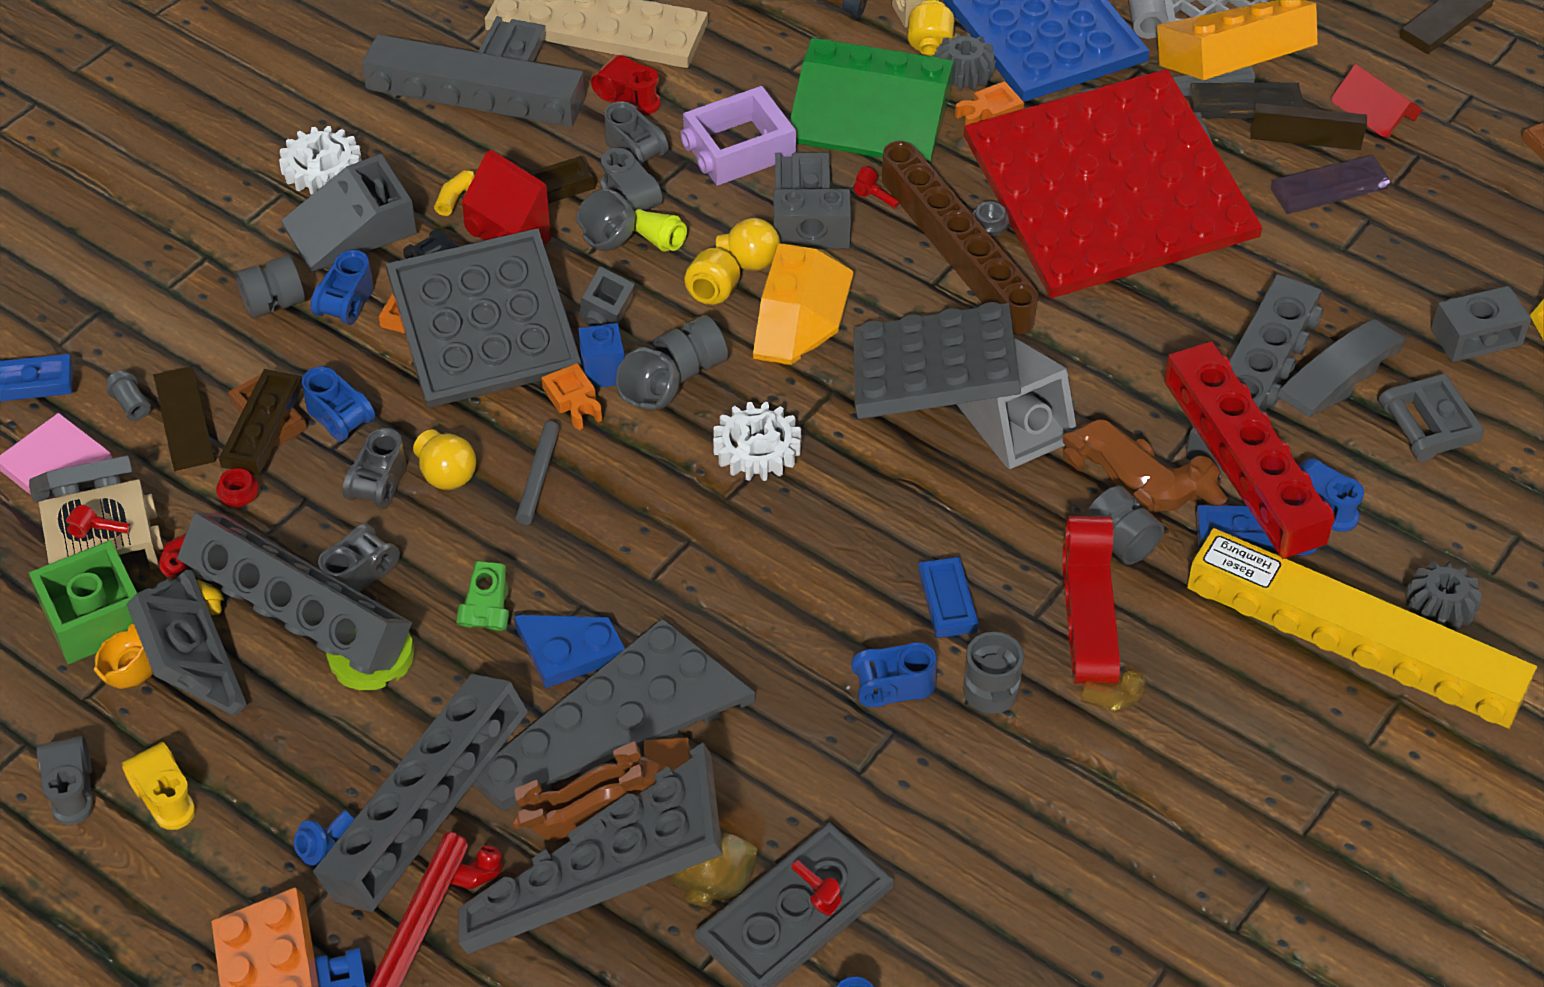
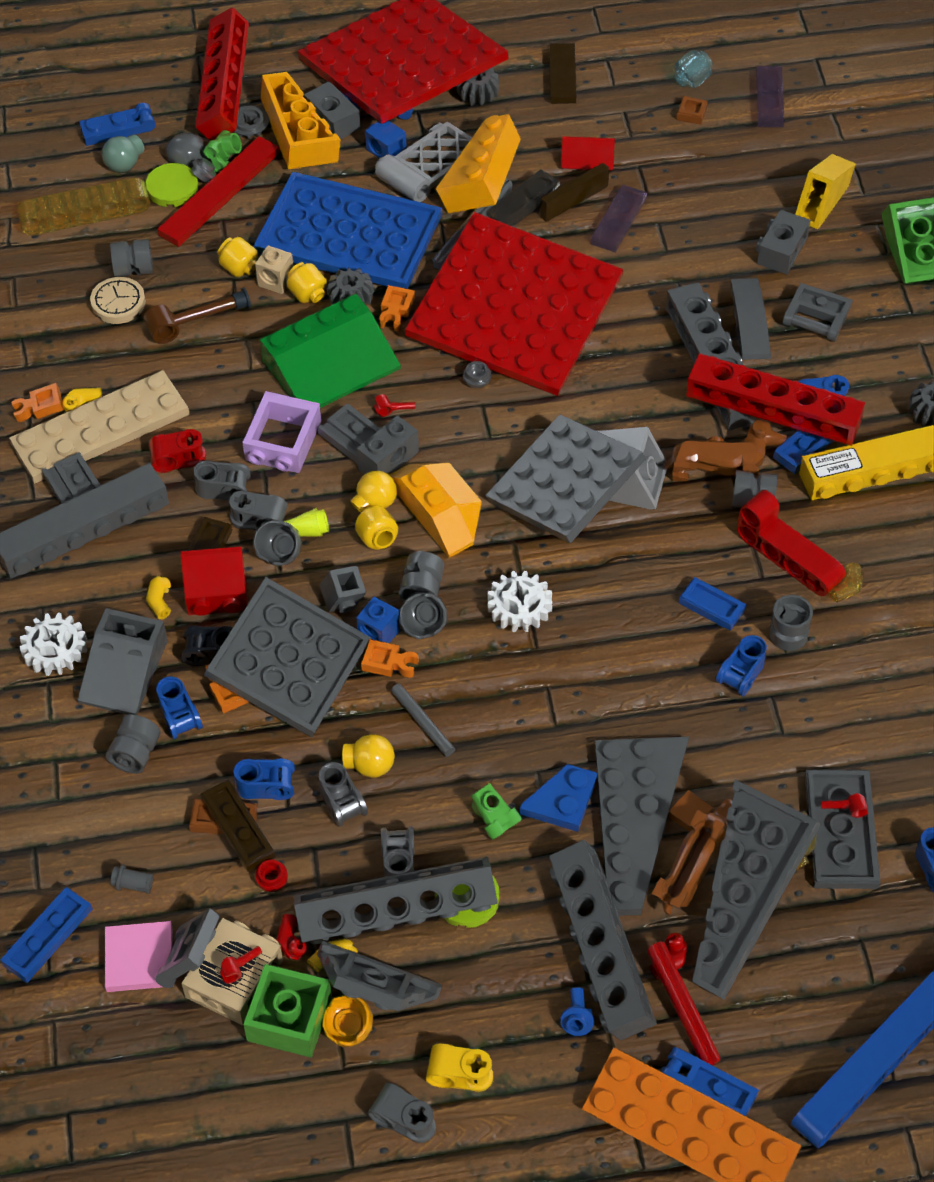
camera: 45 degrees left, 5 degrees up
dark brown tile [153,366,215,471] -> none
reddish brown beam [881,141,1038,334] -> none

